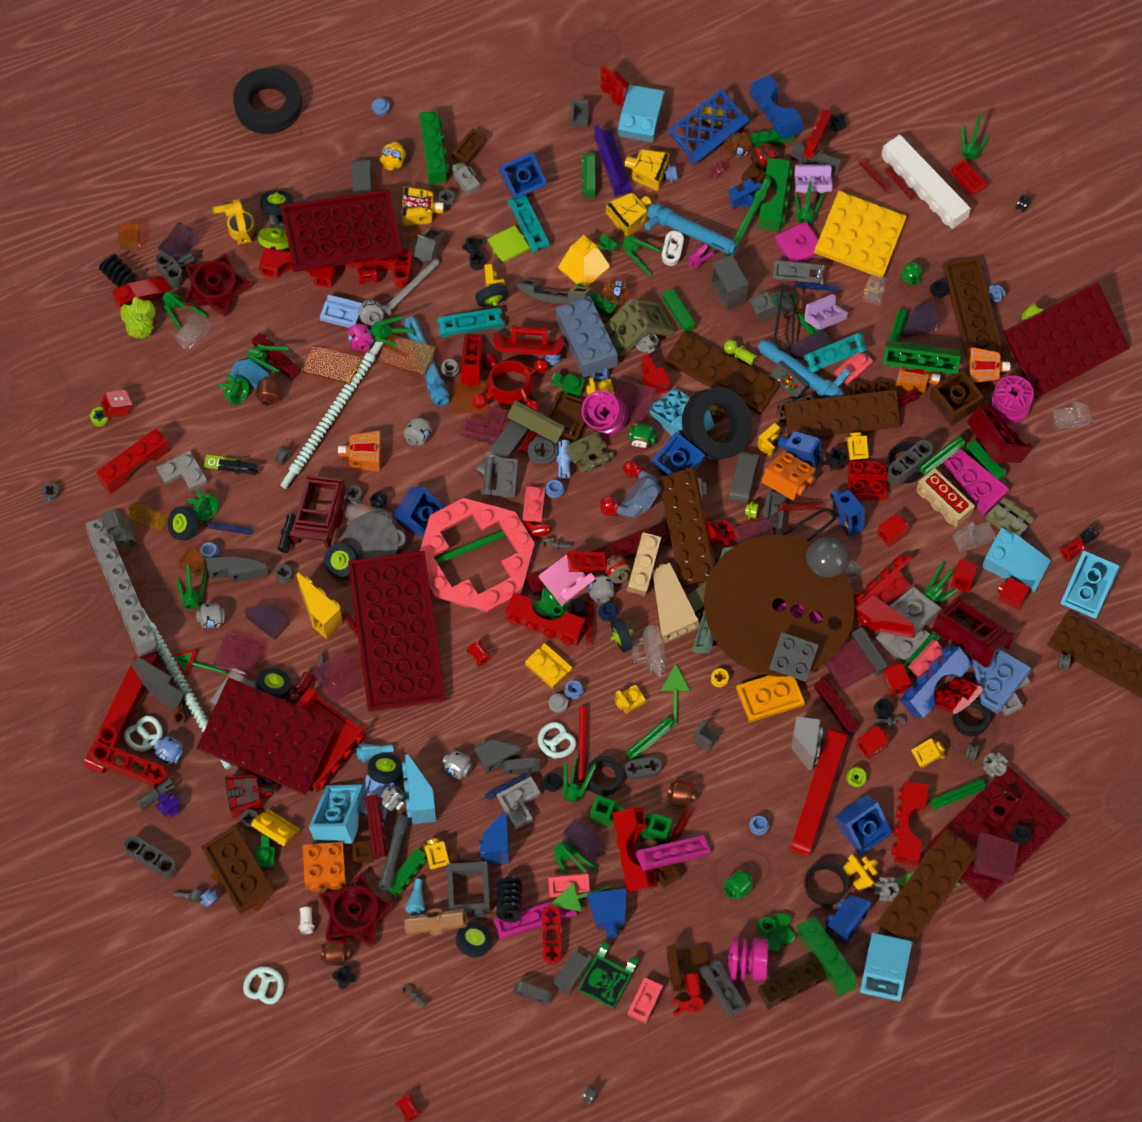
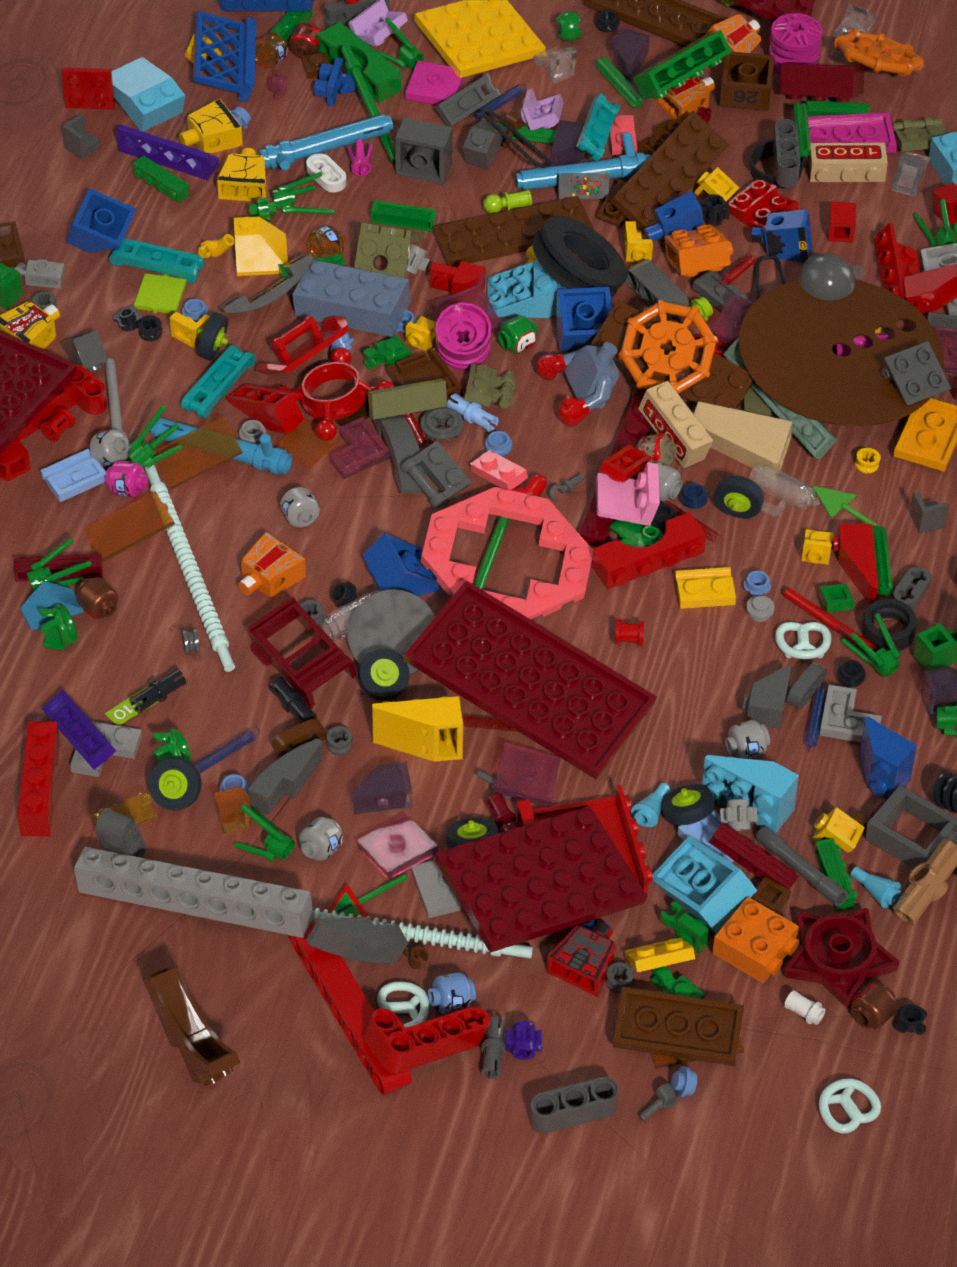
camera: 50 degrees left, 15 degrees down
none -> dark purple plate [41,690,116,770]
none -> reddish brown arch [142,966,240,1086]
none -> medium blue plate [182,299,208,322]
none -> yellow arm [198,234,235,259]
none -> reddish brown beam [272,719,327,758]
none -> orange plate [618,299,719,394]
none -> green plate [660,902,709,954]
none -> green plate [819,583,855,612]
none -> red slope [832,524,878,605]
none -> orange plate [834,29,924,76]

